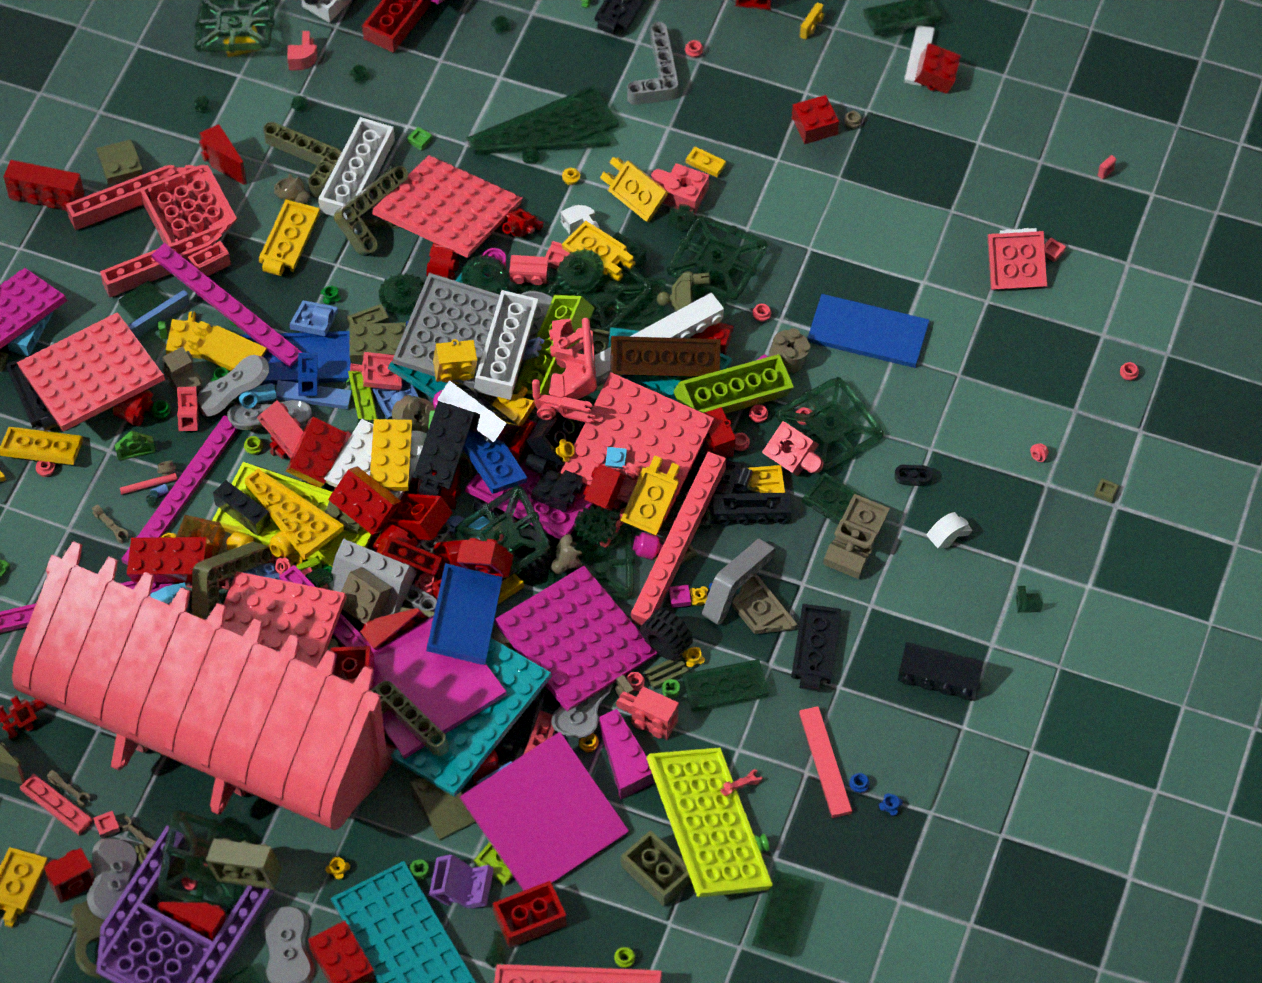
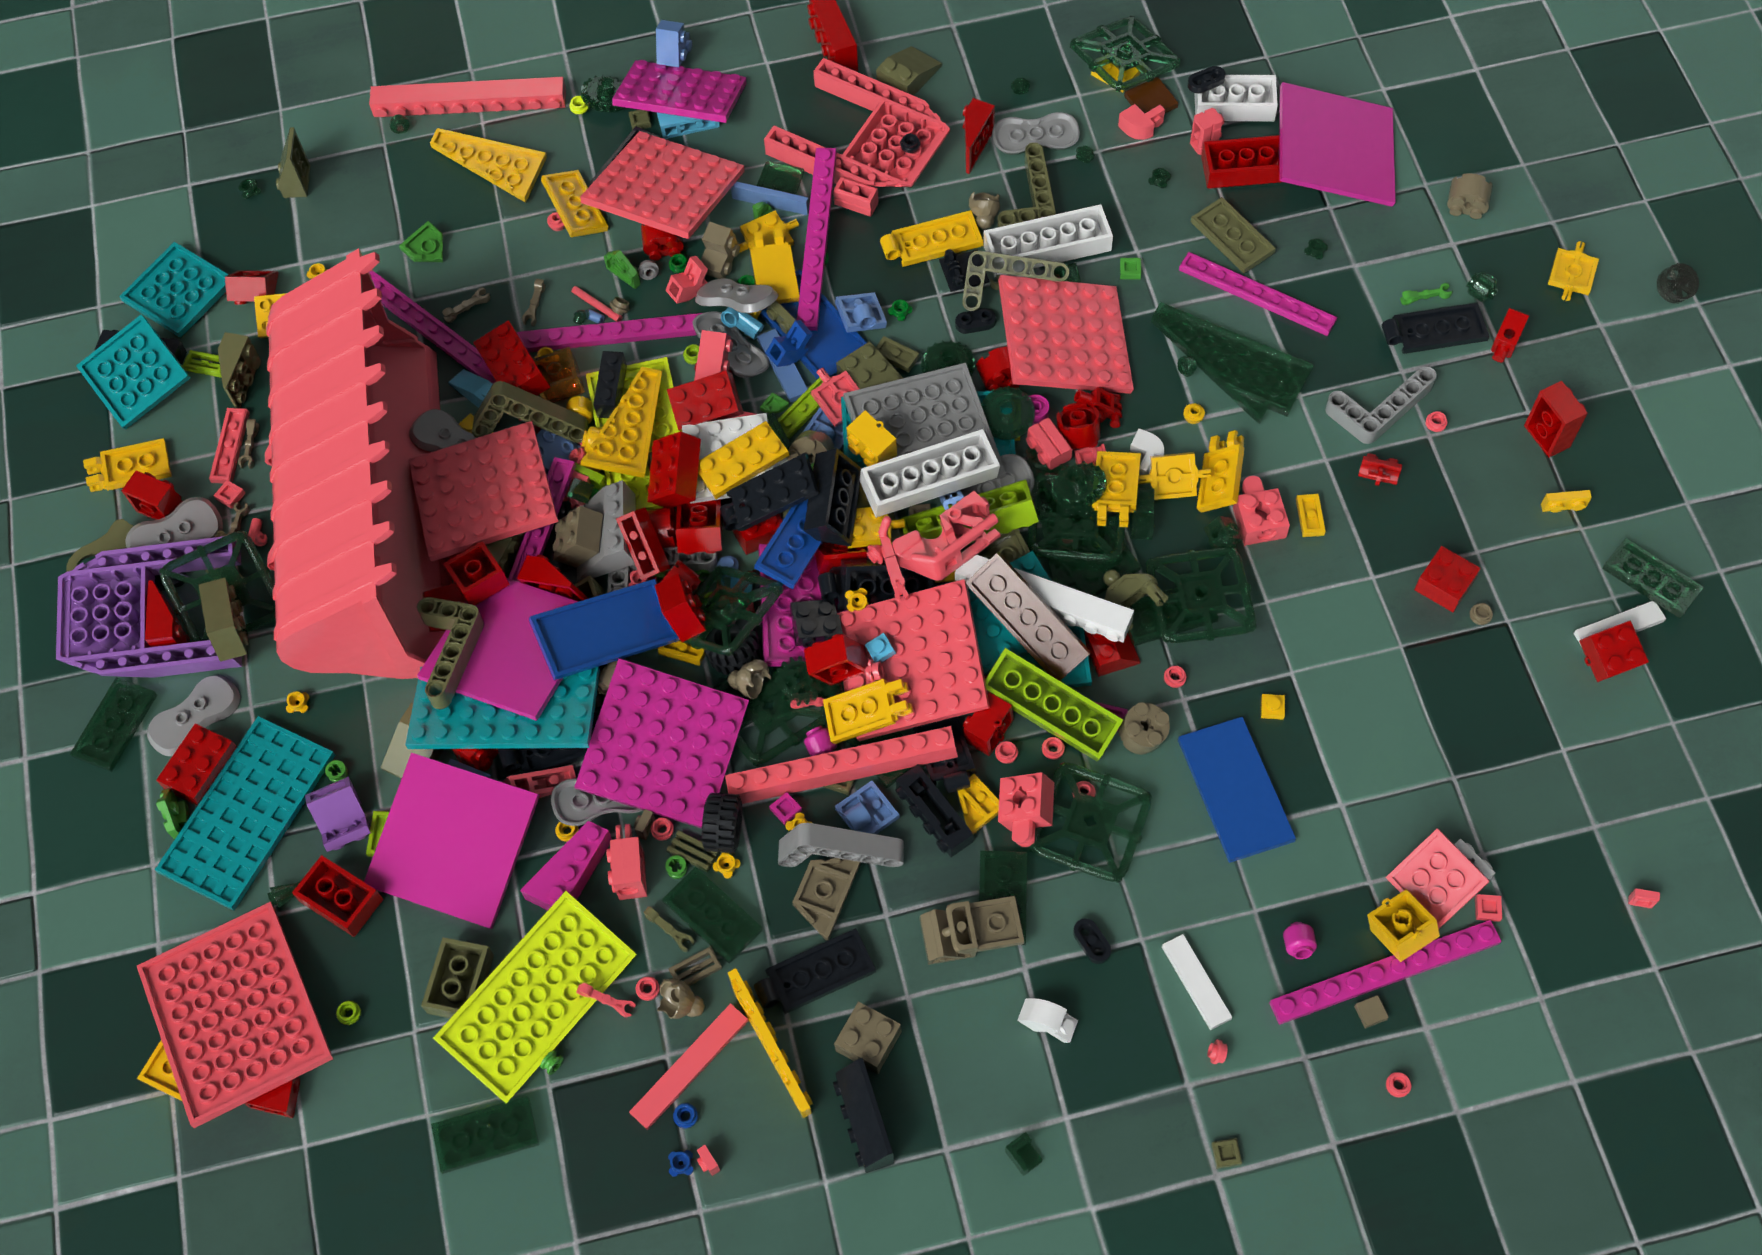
camera: 60 degrees right, 5 degrees up
none -> coral arm [248,518,268,547]
none -> coral plate [636,976,660,1001]
none -> light grey plate [638,260,659,280]
none -> olive piece [644,906,694,952]
none -> dark tan piece [657,978,705,1019]
none -> dark tan tile [668,946,722,986]
none -> coral plate [696,1145,720,1176]
none -> yellow wing [728,968,813,1118]
none -> bright green tile [760,392,789,414]
none -> olive plate [766,300,795,334]
none -> dark tan brick [834,1002,902,1074]
none -> medium blue plate [835,781,900,834]
none -> black plate [900,134,920,153]
none -> black hinge [939,249,990,292]
none -> black plate [955,309,996,334]
none -> light grey plate [992,112,1080,155]
none -> red brick [1056,403,1100,451]
none -> reddish brown tile [1124,77,1178,113]
none -> yellow plate [1138,452,1211,500]
none -> white tile [1162,934,1232,1031]
none -> dark pink tile [1179,252,1337,336]
none -> coral brick [1190,108,1224,155]
none -> olive plate [1191,197,1276,273]
none -> yellow plate [1261,694,1285,720]
none -> dark pink plate [1269,920,1502,1025]
none -> dark pink head [1283,922,1317,959]
none -> dark tan tile [1354,995,1389,1028]
none -> red hips [1358,453,1402,486]
none -> yellow brick [1367,889,1440,962]

